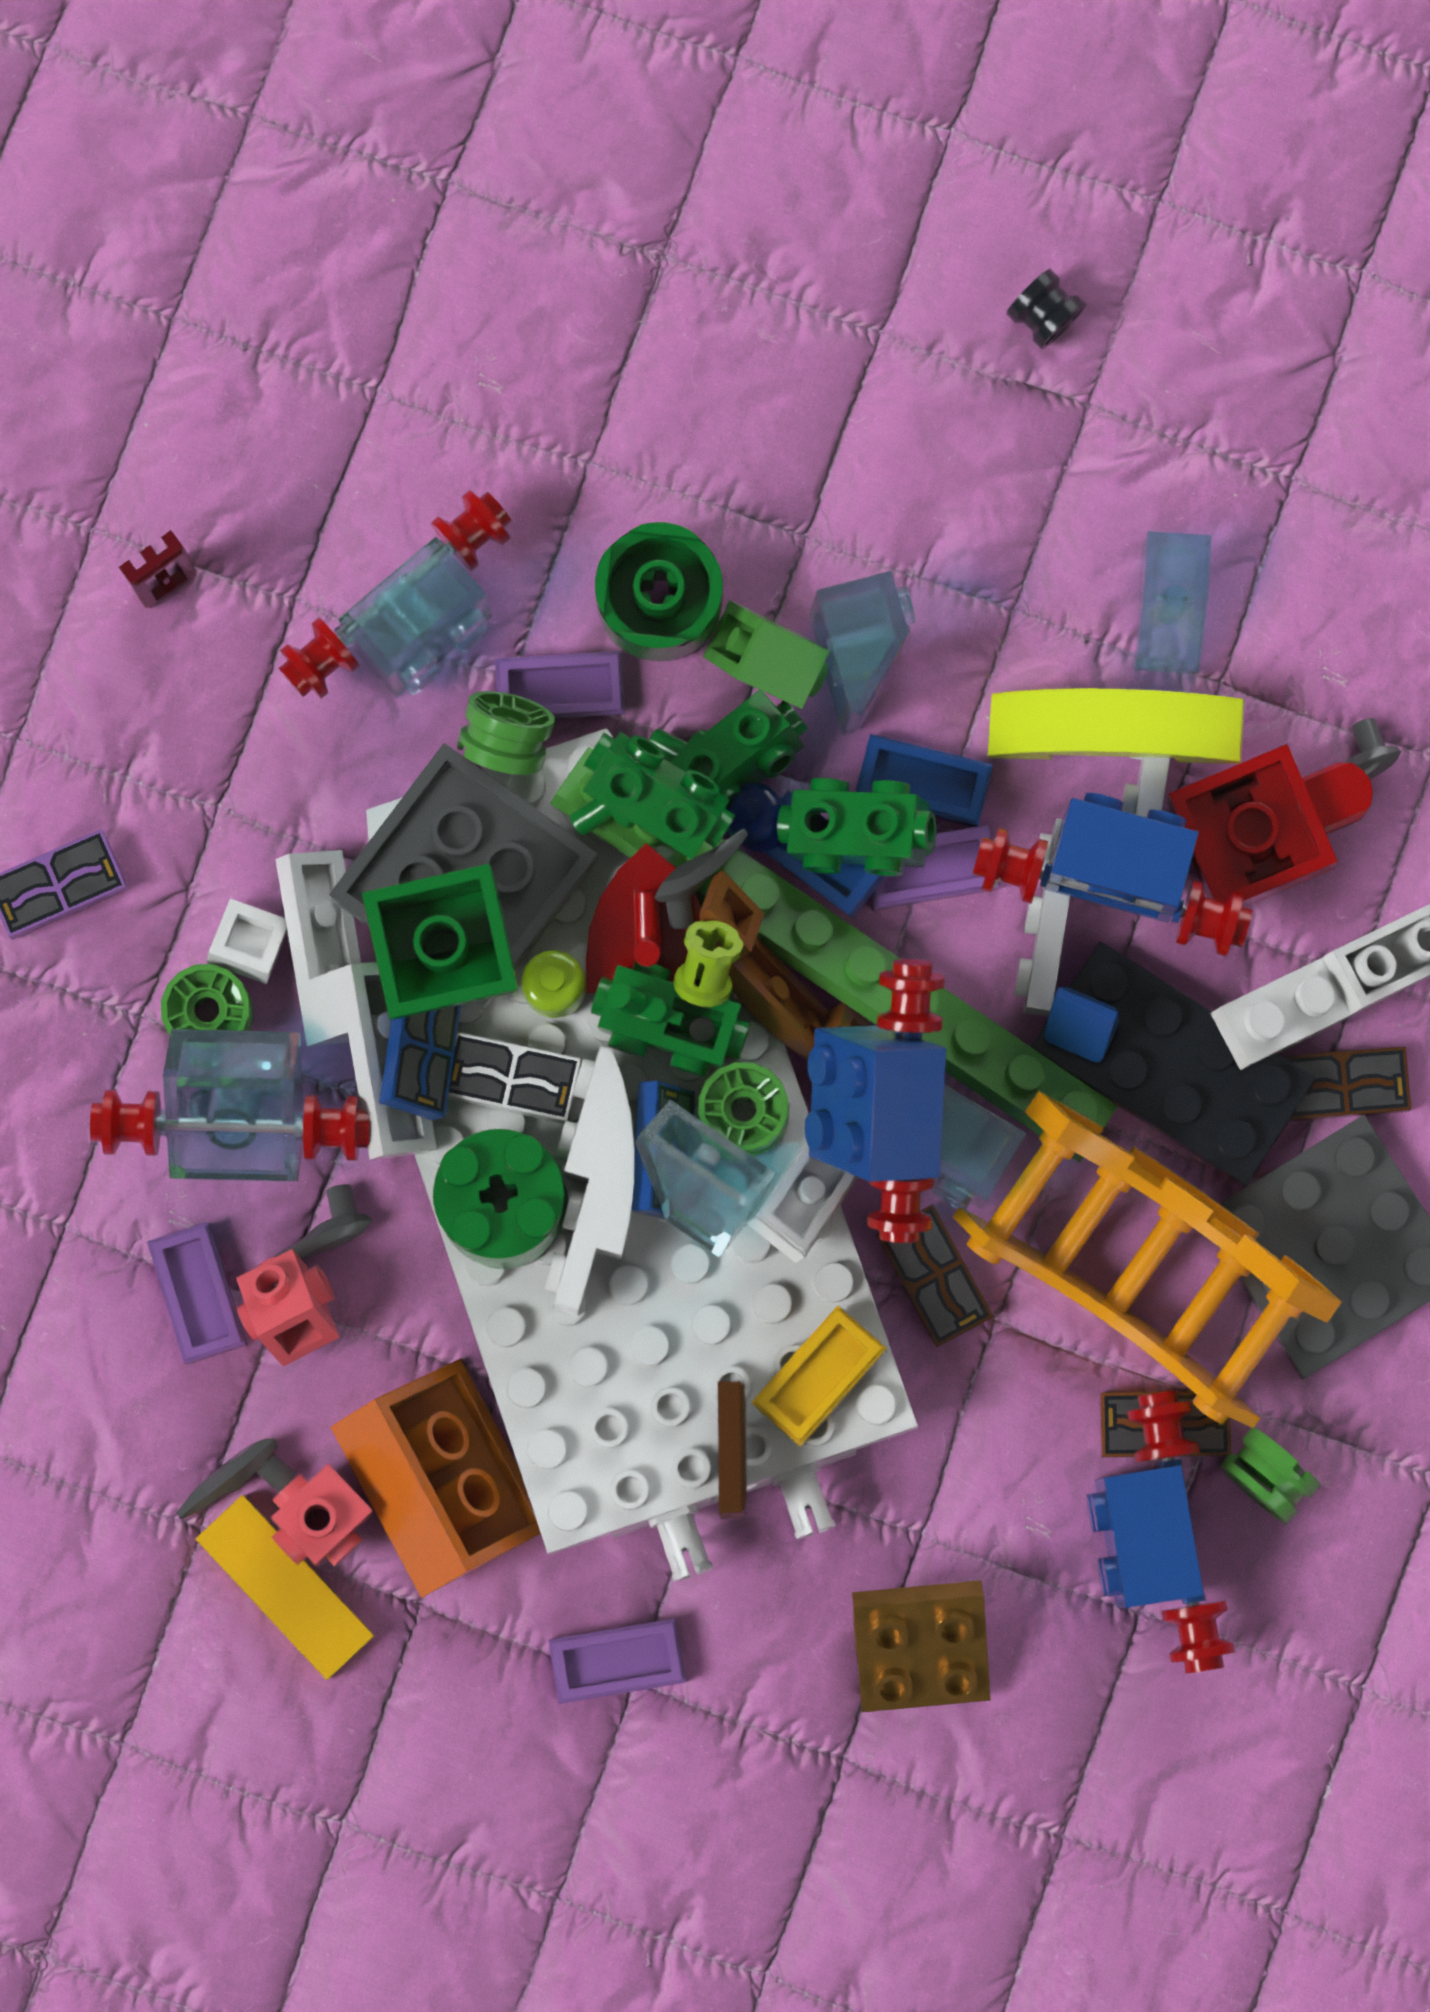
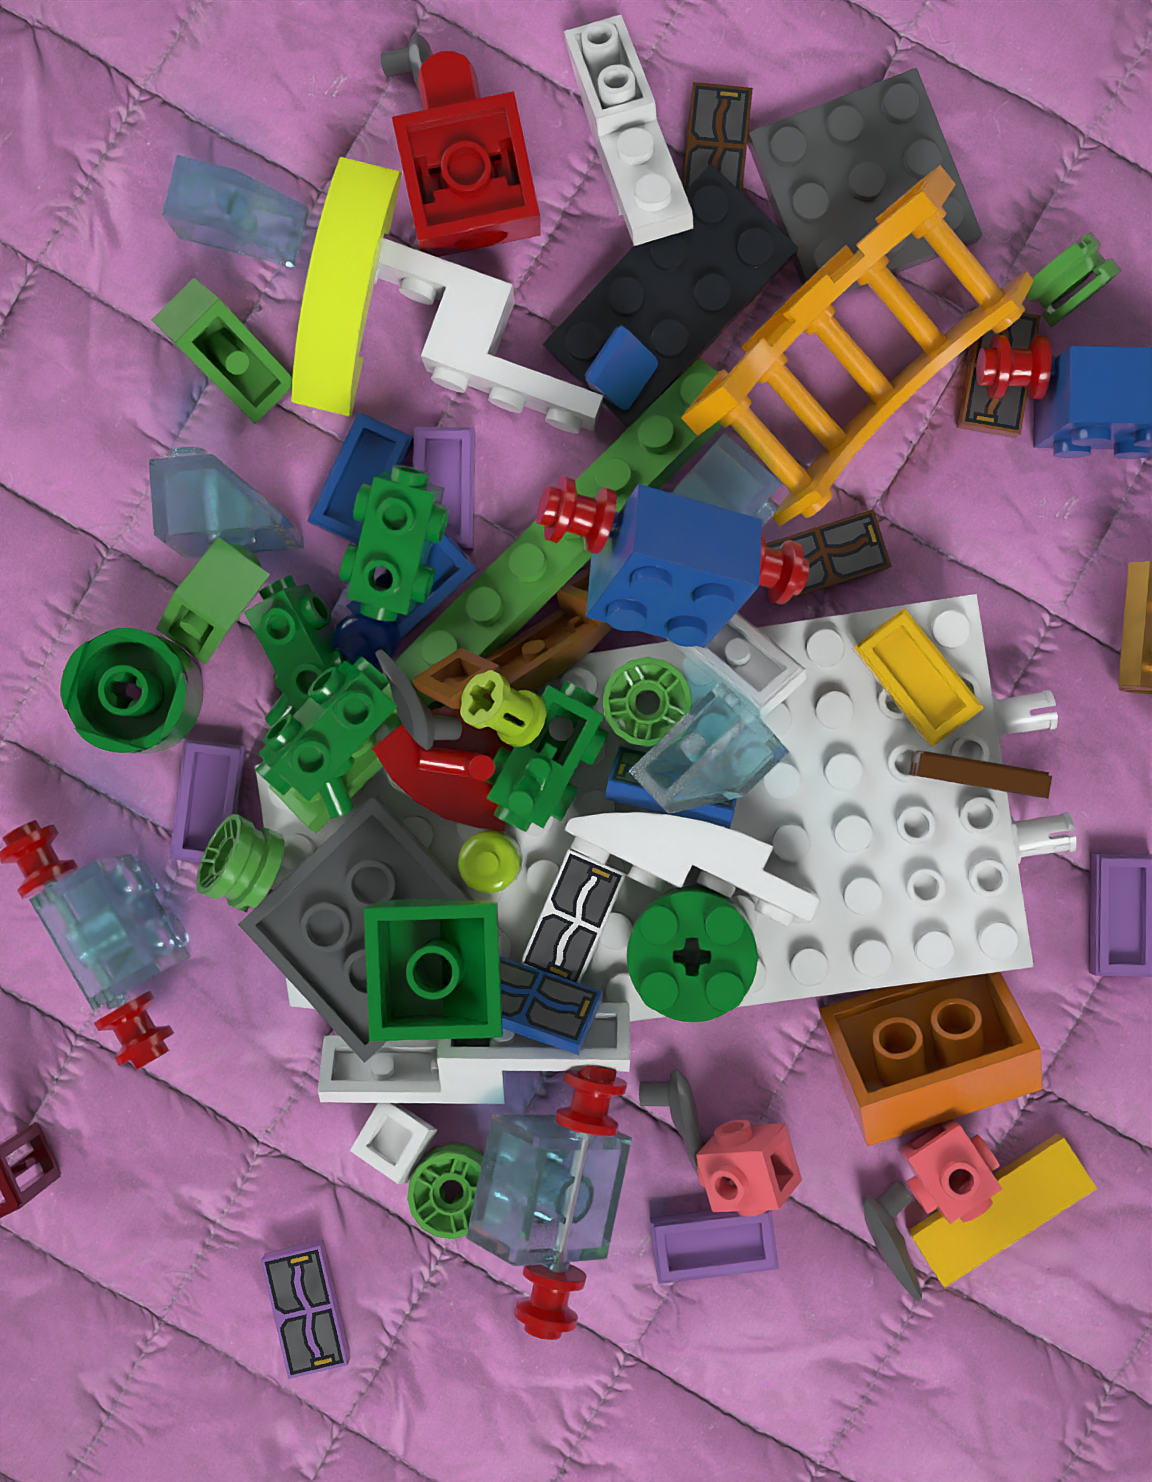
camera: 80 degrees left, 5 degrees up
blue brick [972,792,1253,956] -> none
none -> bright green slope [151,277,293,424]

